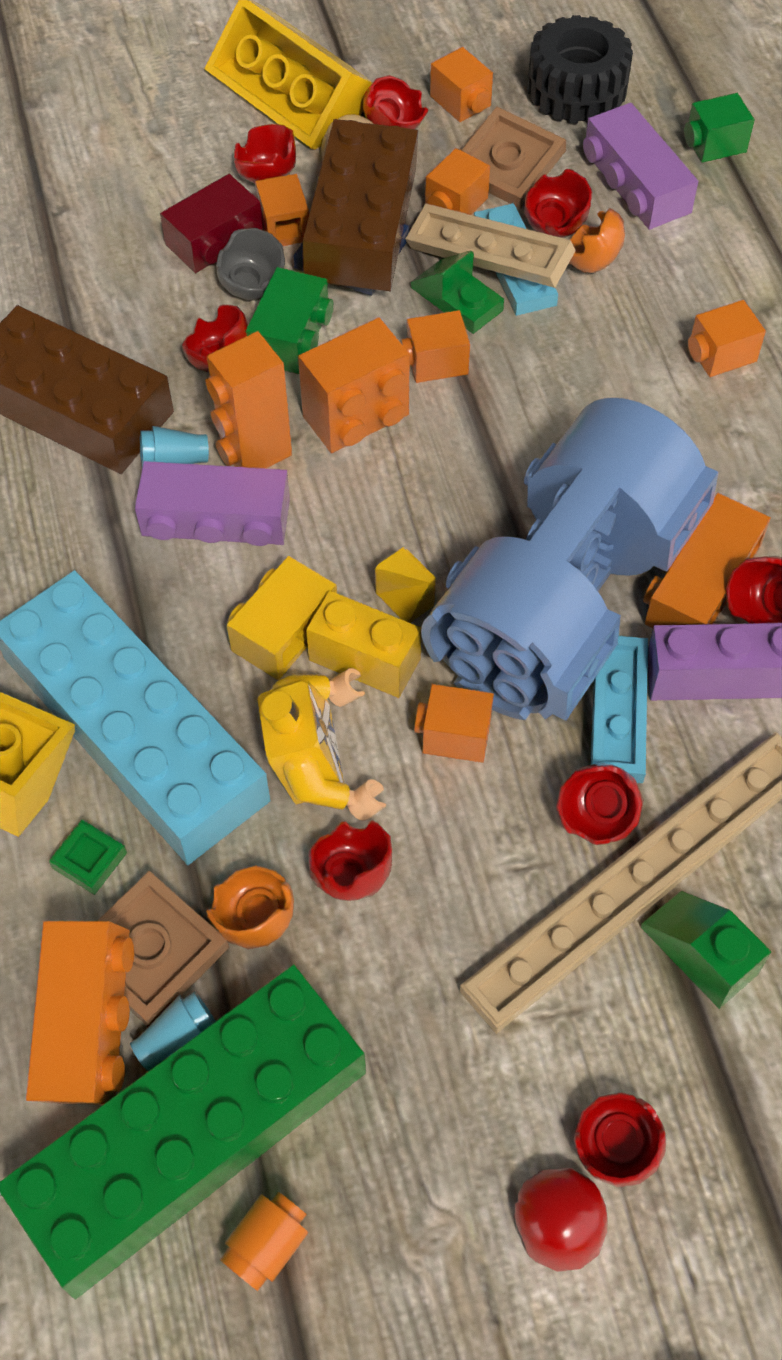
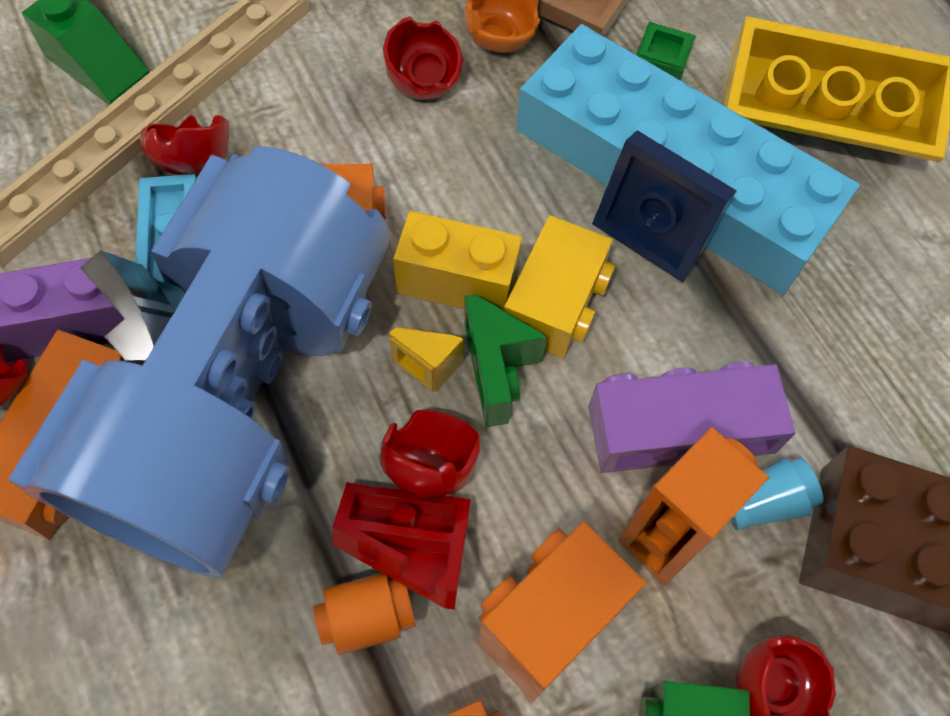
camera: 165 degrees right, 5 degrees up
yellow torso [257,668,386,821] -> none
none -> slope [80,250,174,365]
none -> orange brick [313,573,416,655]
none -> red wing [332,482,471,610]
none -> red hair [379,409,481,499]
none -> green slope [464,294,547,427]
none -> dark blue plate [592,130,737,282]

